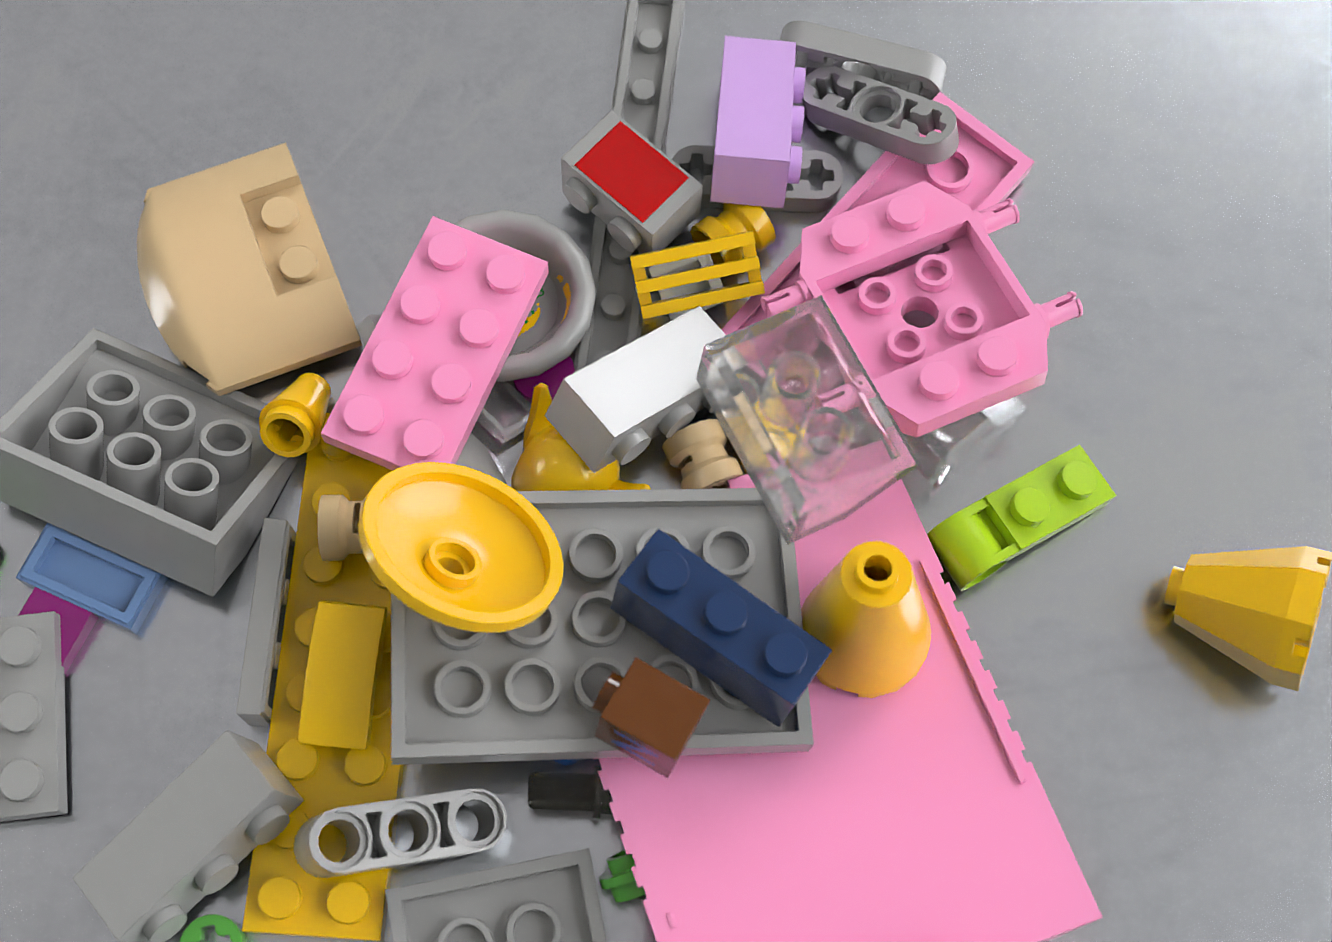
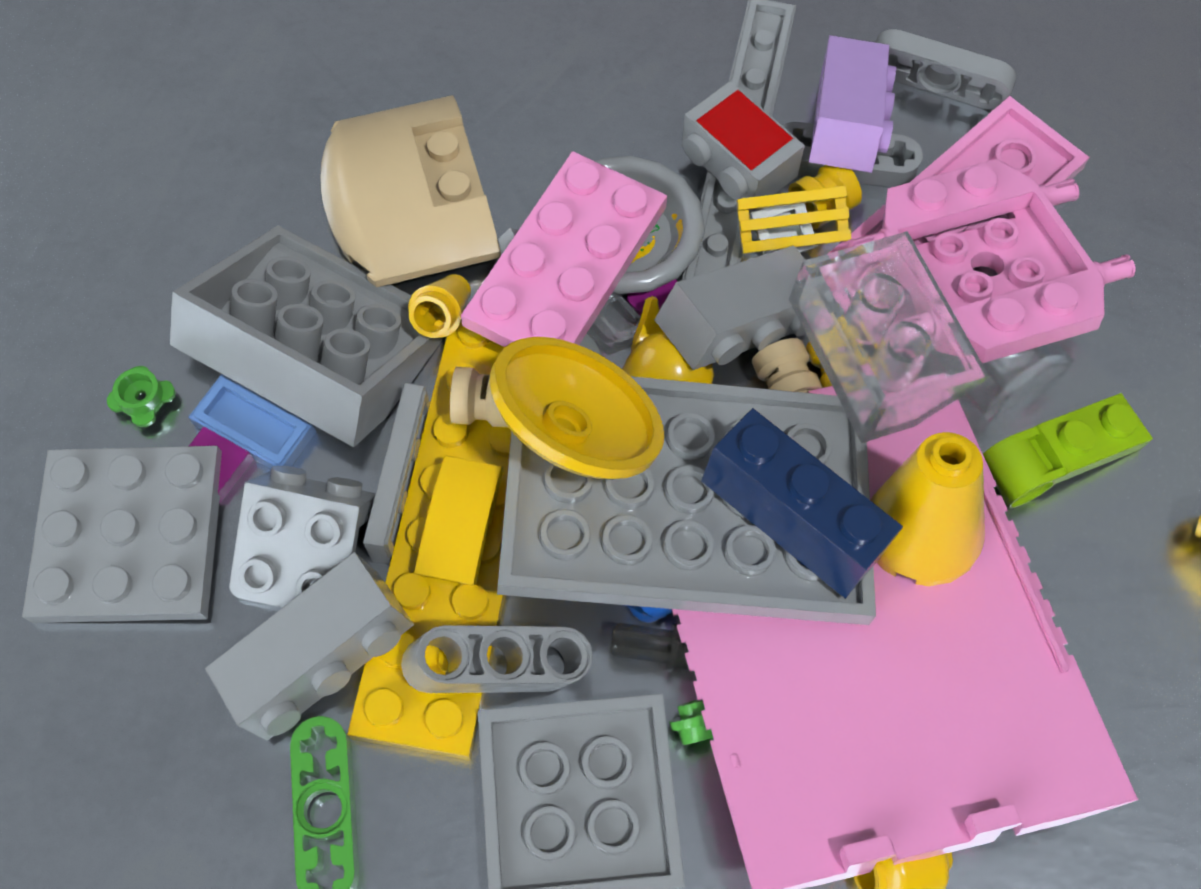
camera: 10 degrees right, 5 degrees down
reddish brown brick [592,657,711,778] -> none
light grey beam [802,66,959,164] -> none
none -> bracket [229,466,376,608]

